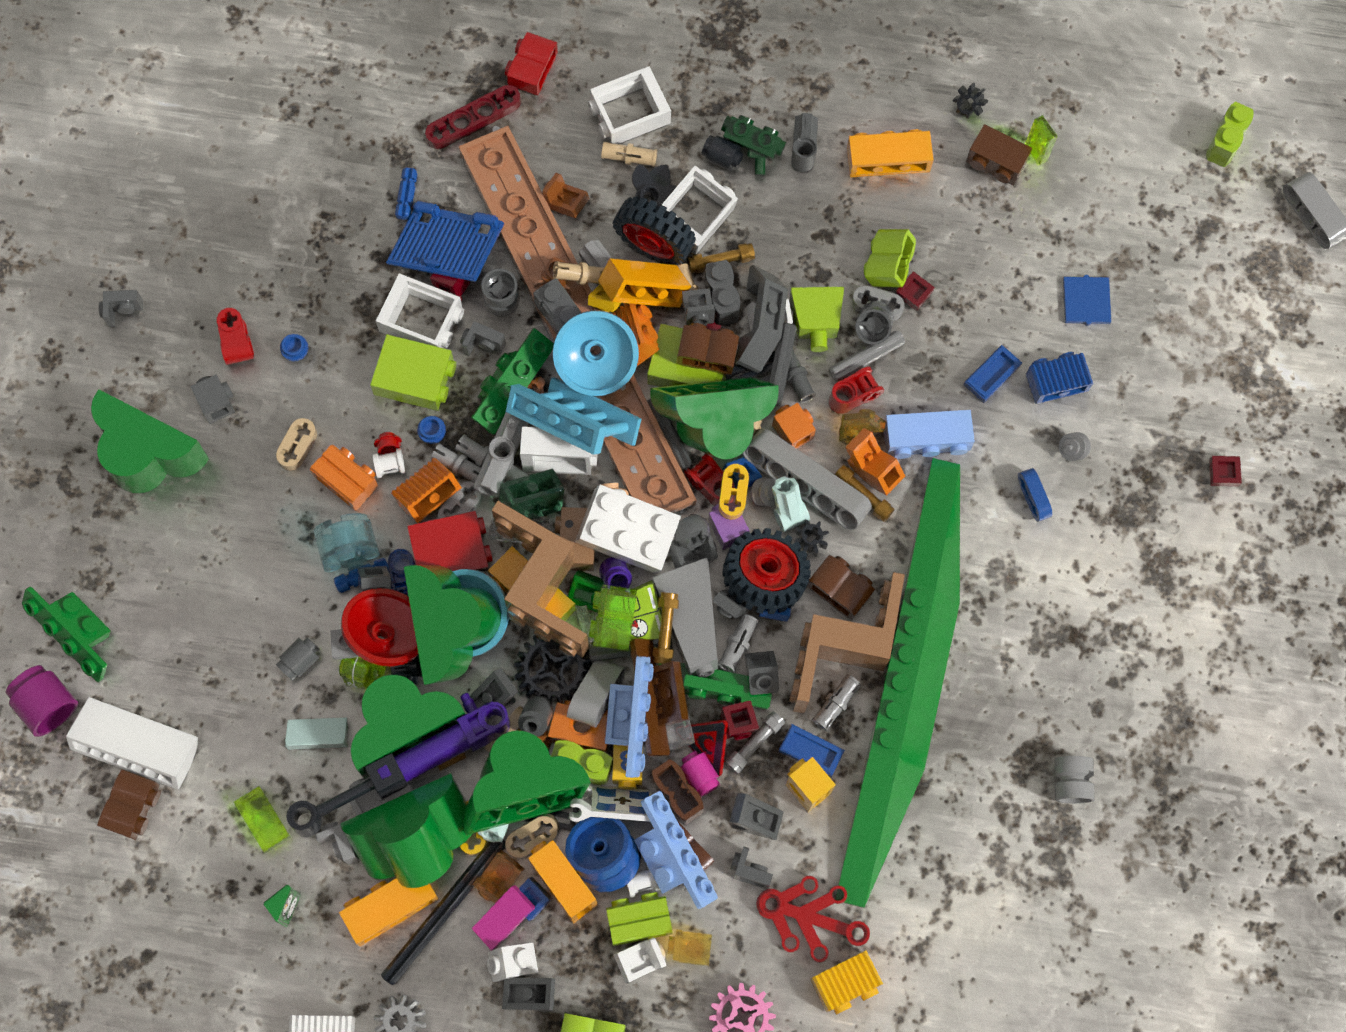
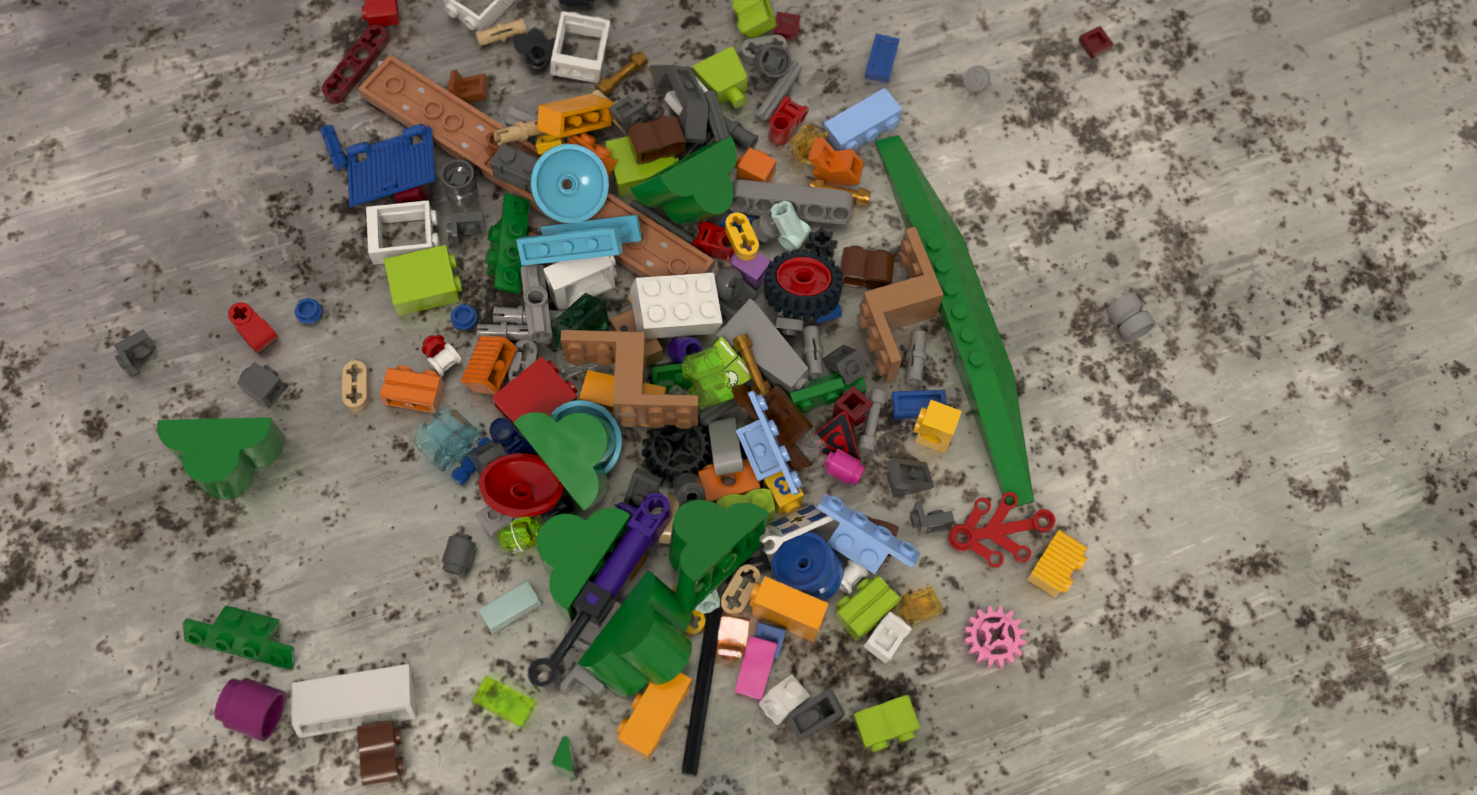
camera: 30 degrees left, 5 degrees down
black wheel [612,197,696,265] -> none
reddish brown brick [652,759,704,826] -> none
dark grey brick [705,260,740,326] -> none
blue beam [1018,468,1053,522] -> none
blue brick [1026,352,1093,404] -> none

